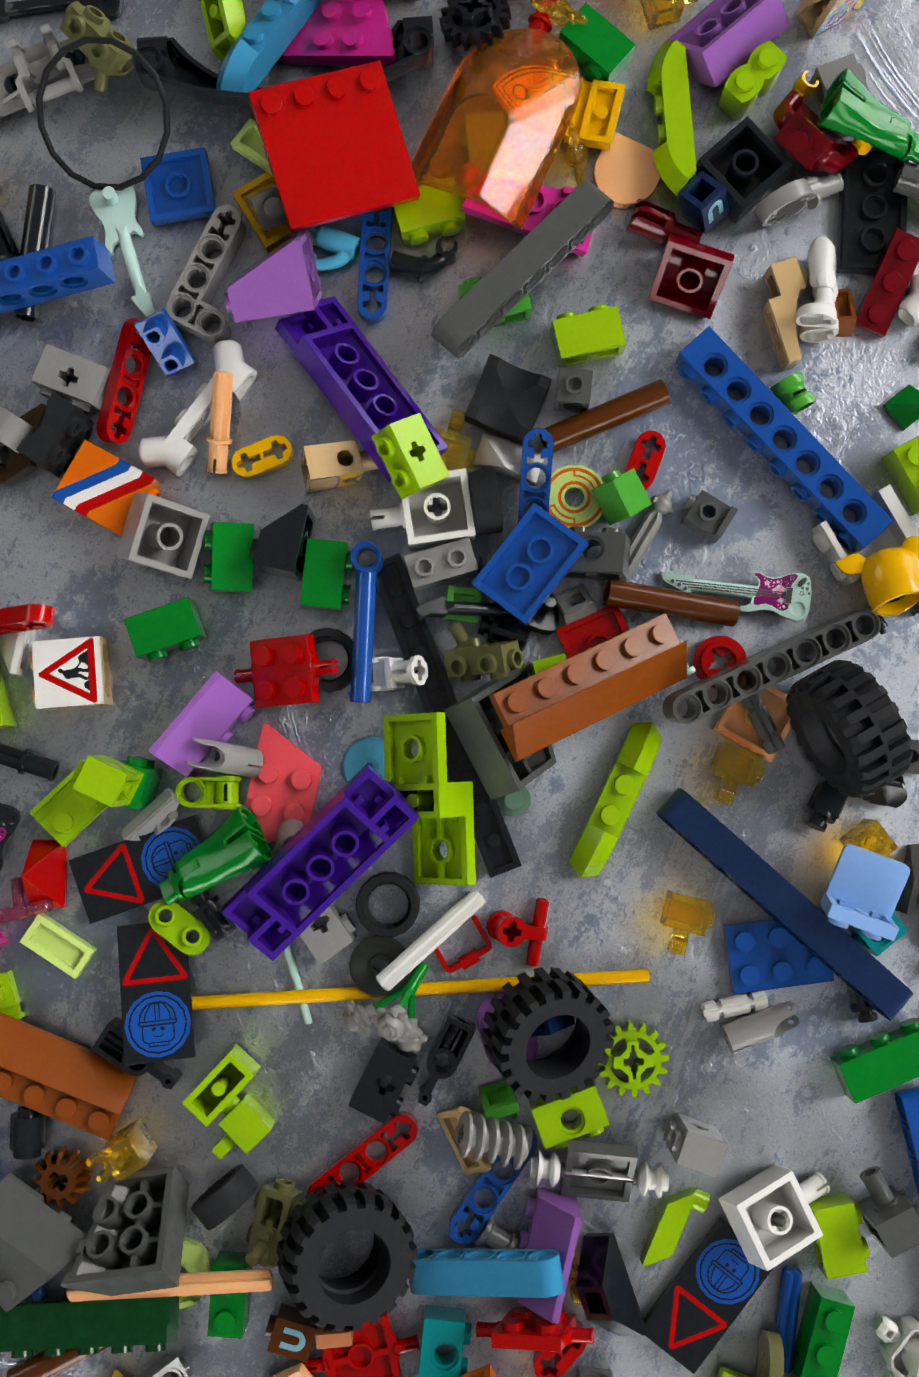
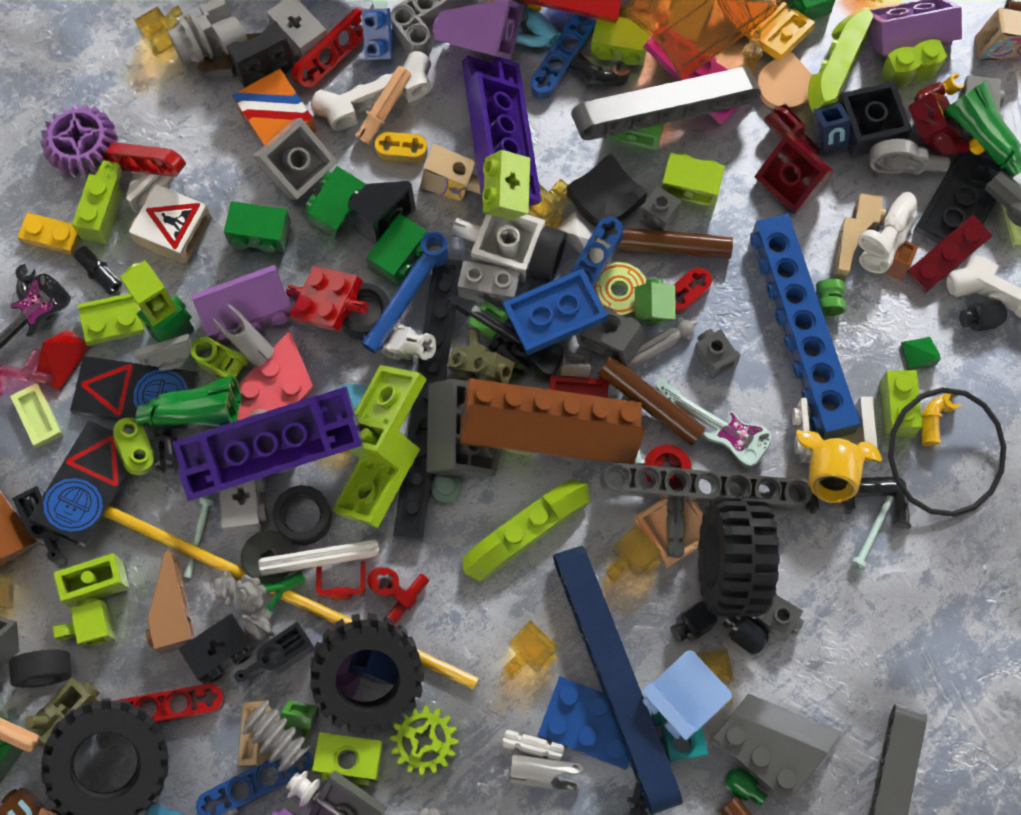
camera: 30 degrees right, 15 degrees down
none -> medium nougat slope [145,551,195,654]

